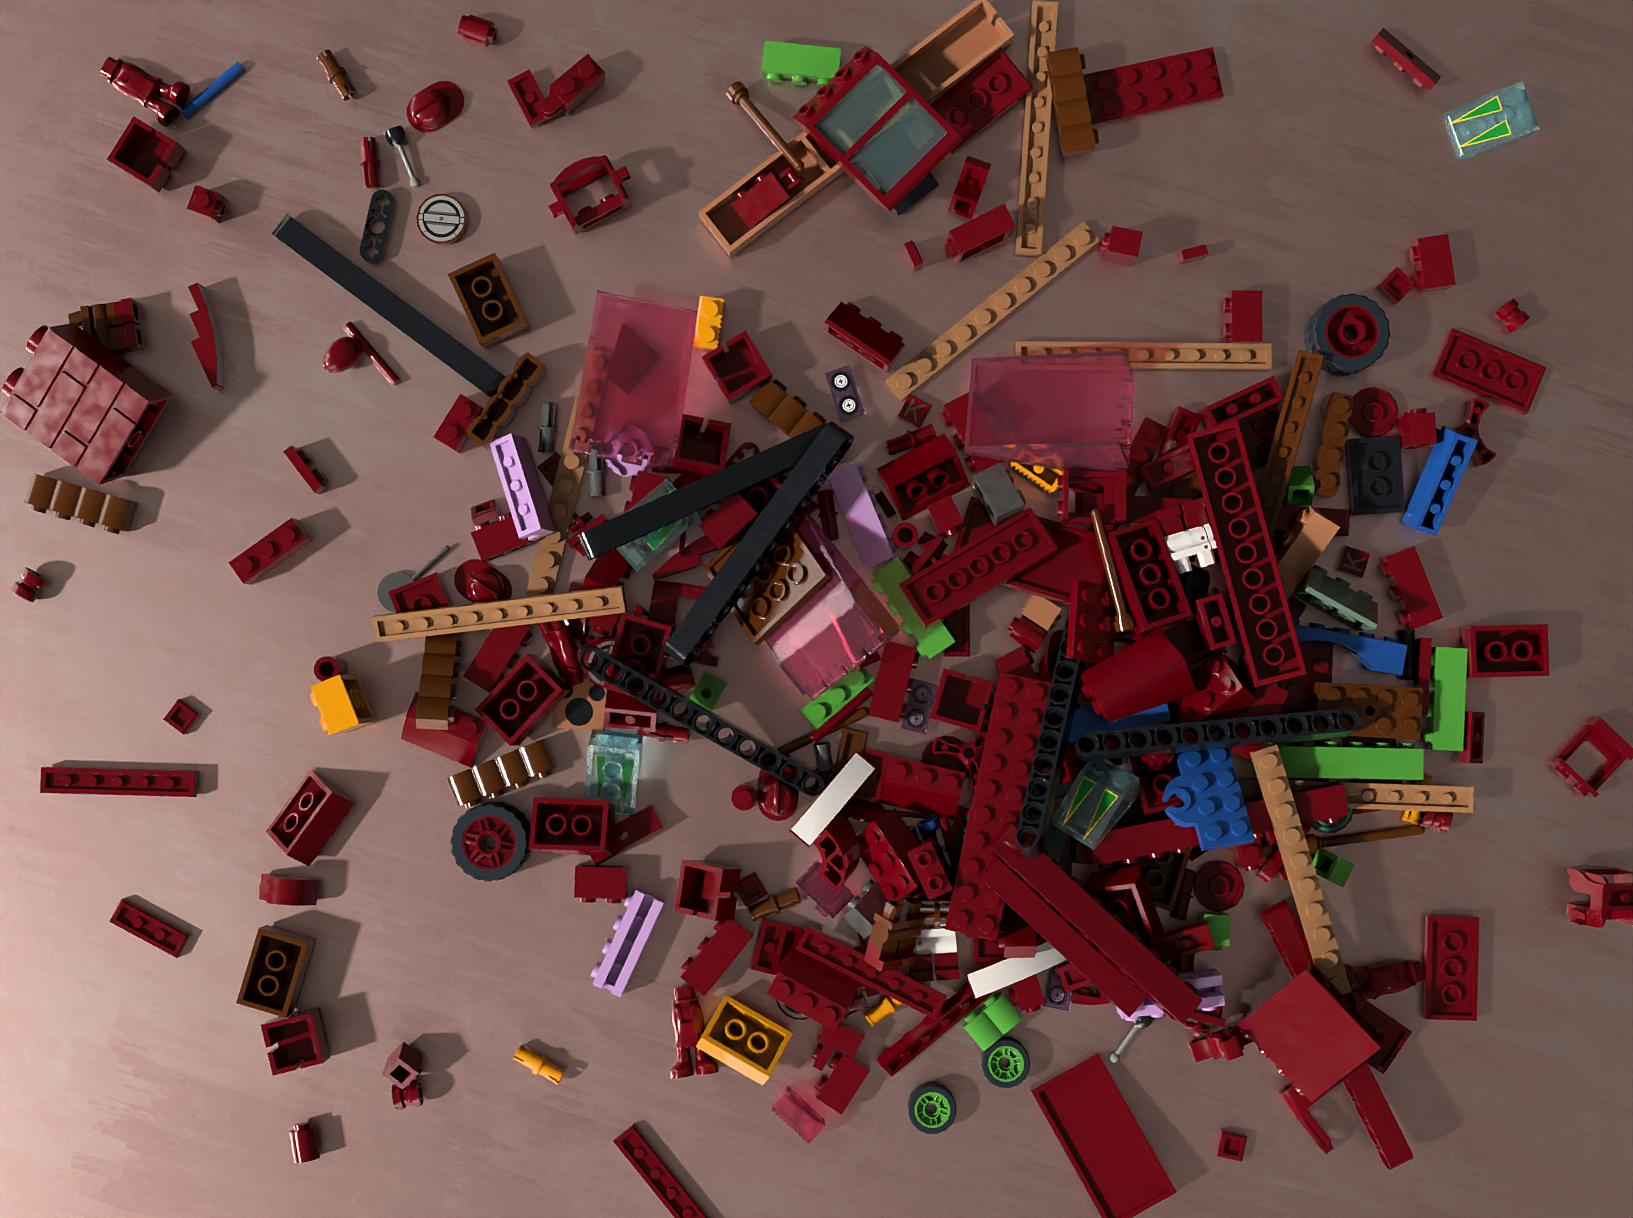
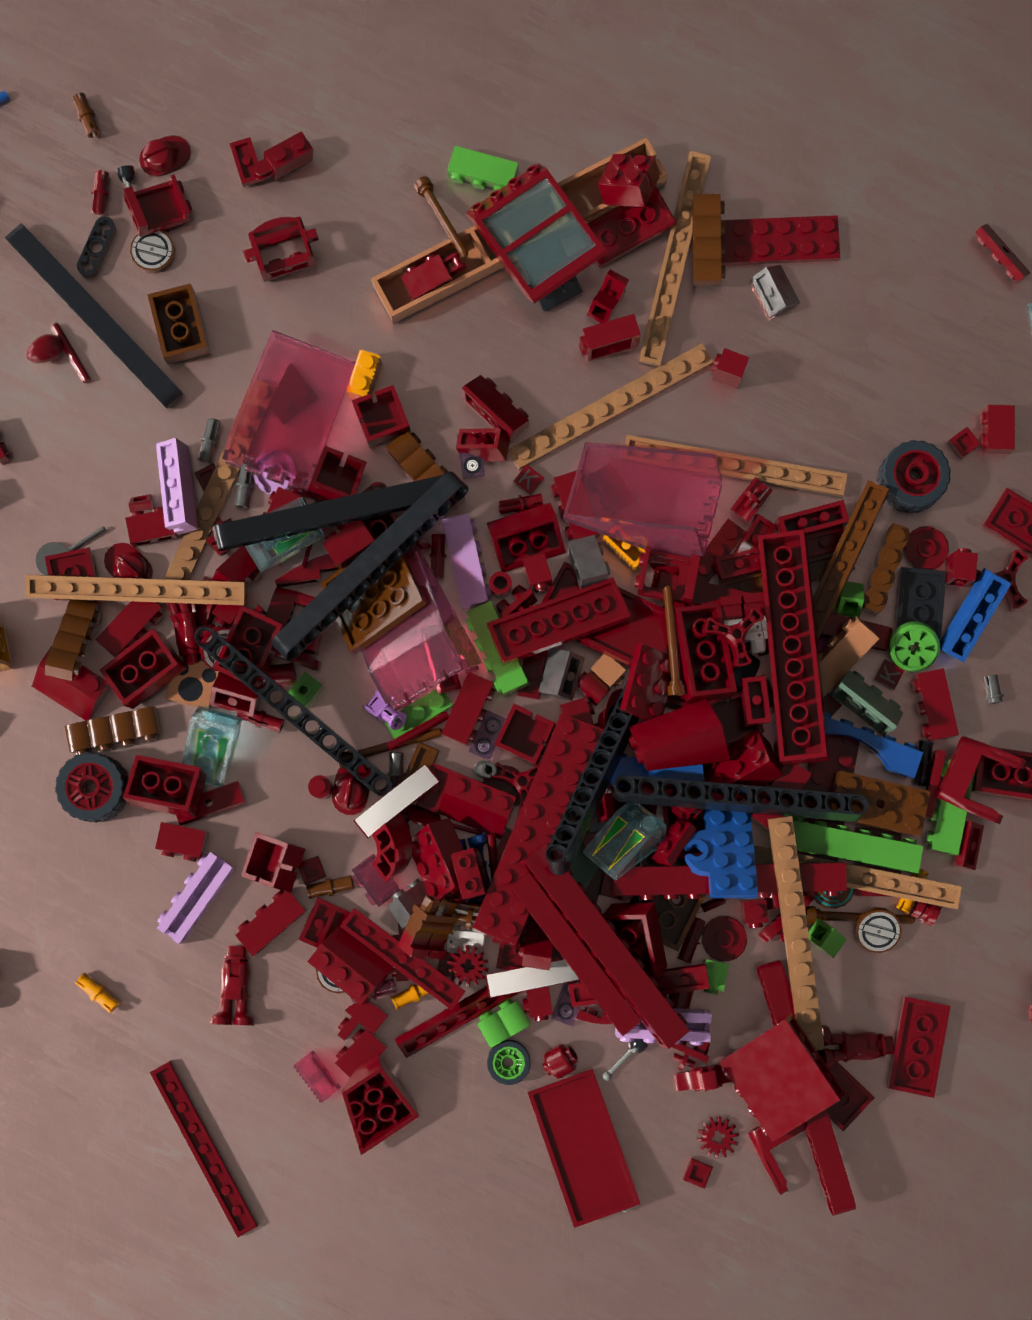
camera: 10 degrees right, 5 degrees down
dark red brick [433,394,483,453] -> none
dark red brick [458,14,498,47] -> none
reddish brown brick [467,352,546,449] -> none
light orange brick [696,994,793,1086] -> none
dark red piece [873,486,897,523] -> none
dark red tile [903,240,923,271] -> none
wheel [907,1082,956,1134] -> none
dark red tile [1177,245,1208,265] -> none
dark red brick [1223,290,1263,343] -> none
none -> dark red panel [123,174,192,237]
none -> dark red wedge [341,1054,419,1155]
none -> medium lavender connector [362,690,407,730]
none -> dark red gear [447,945,489,987]
none -> dark red arch [455,428,510,462]
none -> dark grey axle [472,760,496,779]
none -> flat silver brick [538,648,585,701]
none -> dark red head [543,1044,578,1079]
none -> dark red piece [598,154,660,207]
none -> dark red plate [652,821,696,866]
none -> dark red gear [697,1116,739,1159]
none -> dark red piece [702,607,764,667]
none -> dark red hips [730,477,773,523]
none -> flat silver panel [751,265,800,317]
none -> tile [855,907,902,953]
none -> bright green wheel [889,622,940,672]
none -> dark red connector [937,736,1027,824]
none -> dark grey pin [983,675,1004,704]

